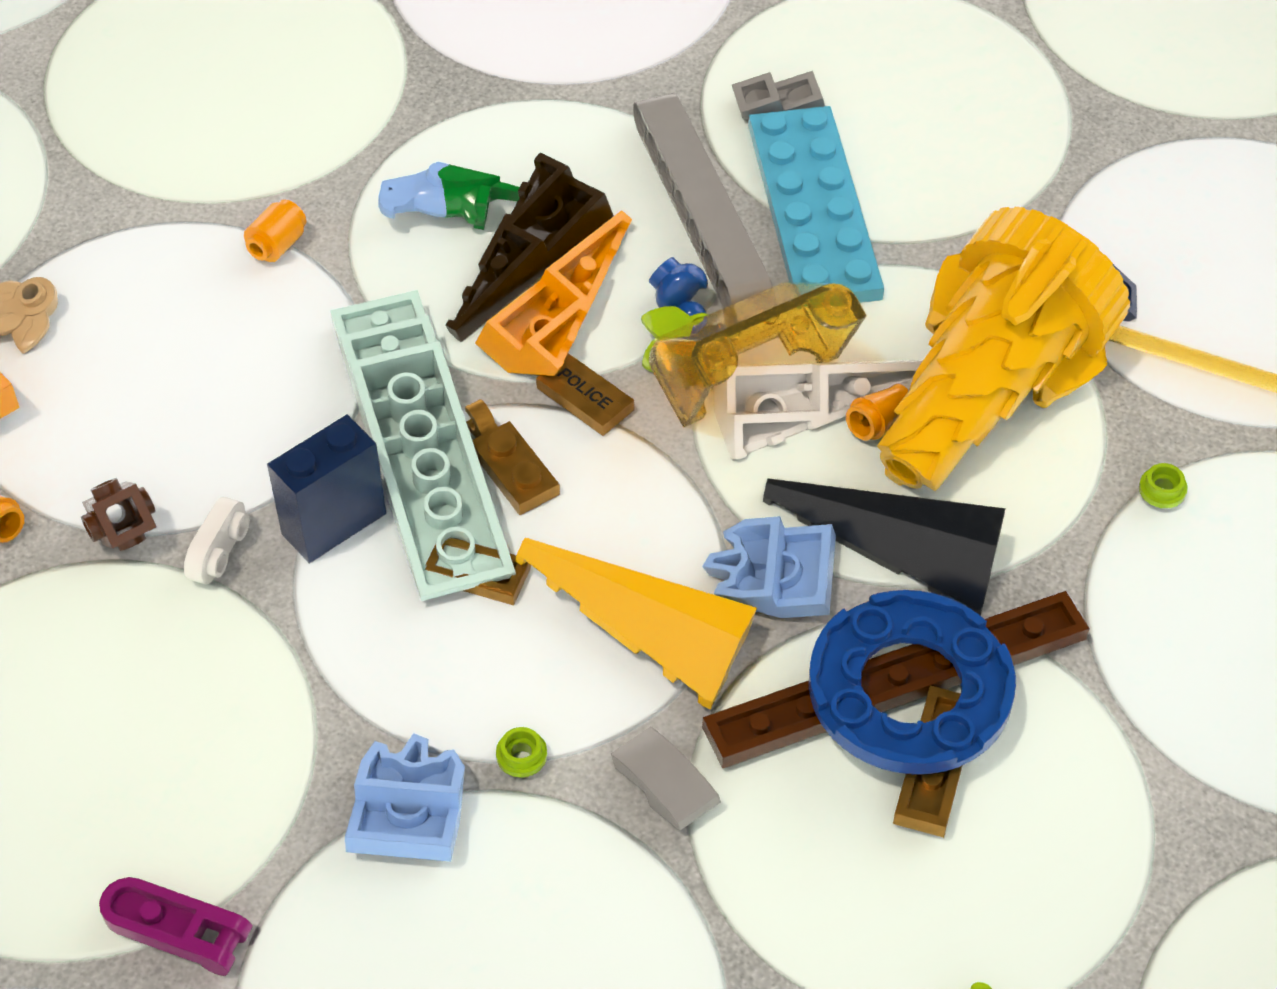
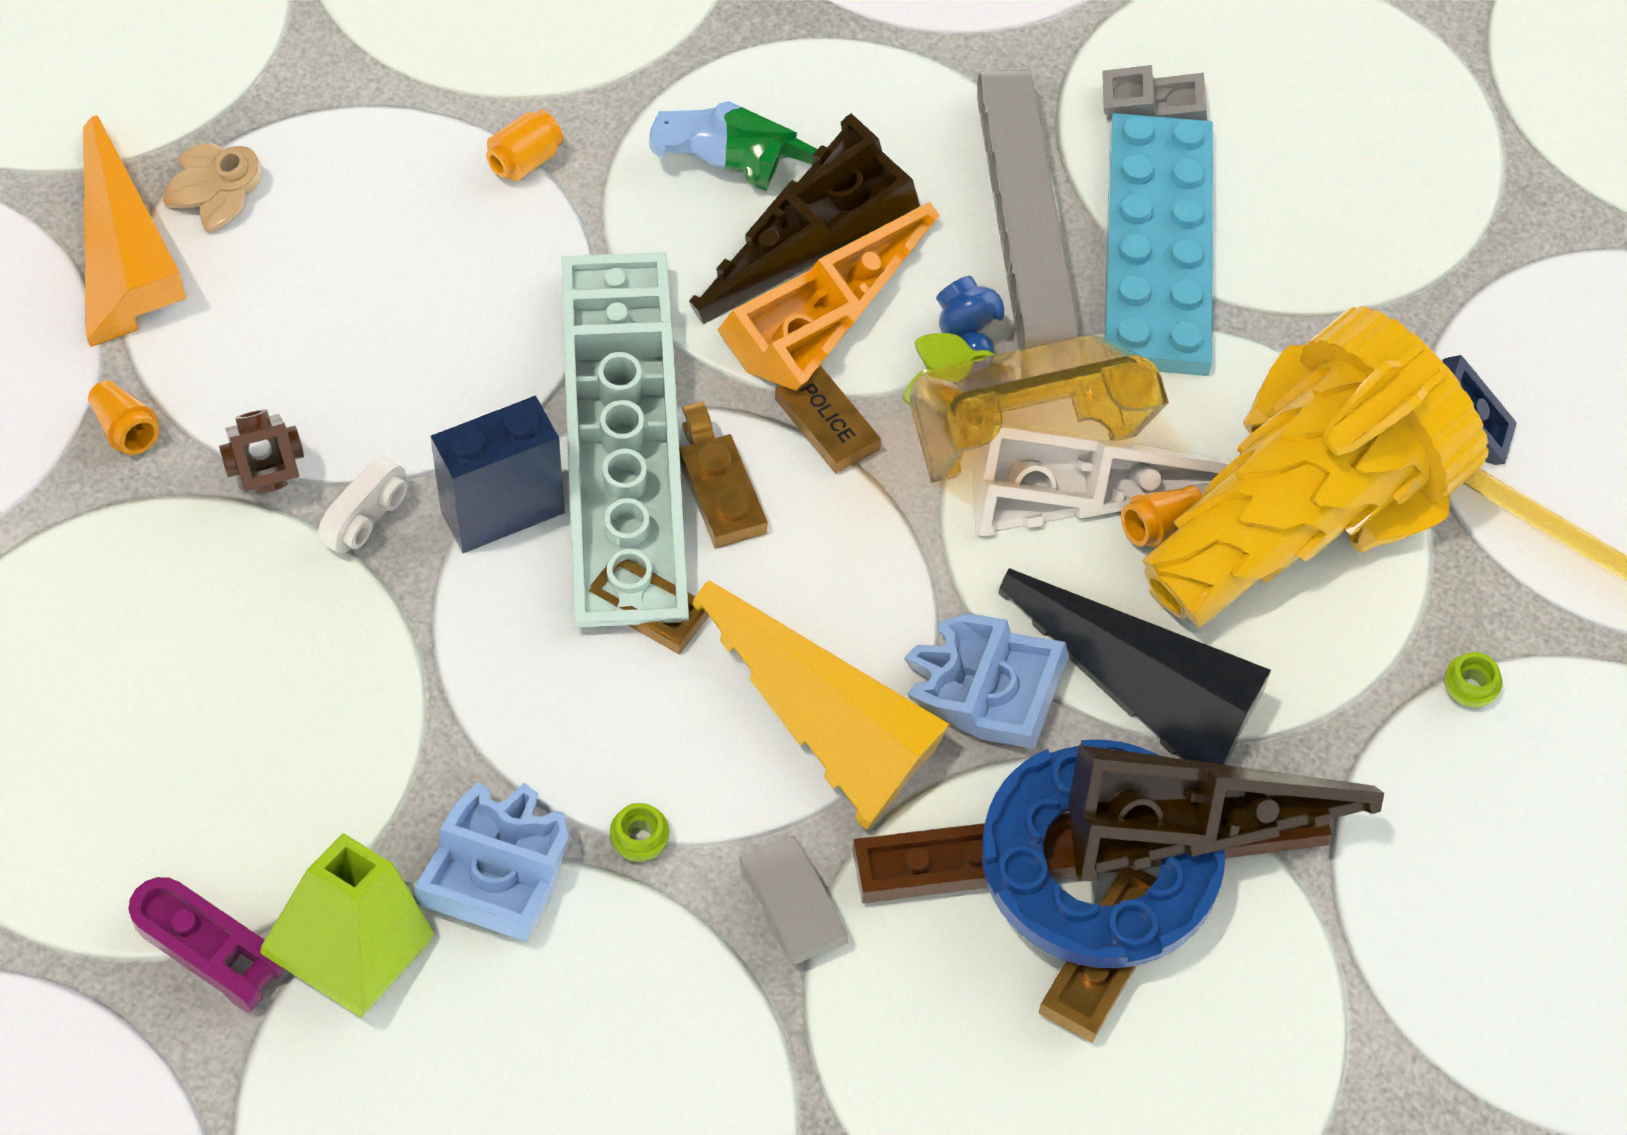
camera: 10 degrees right, 5 degrees up
none -> lime slope [260,833,434,1018]
none -> dark brown wedge [1069,745,1385,881]

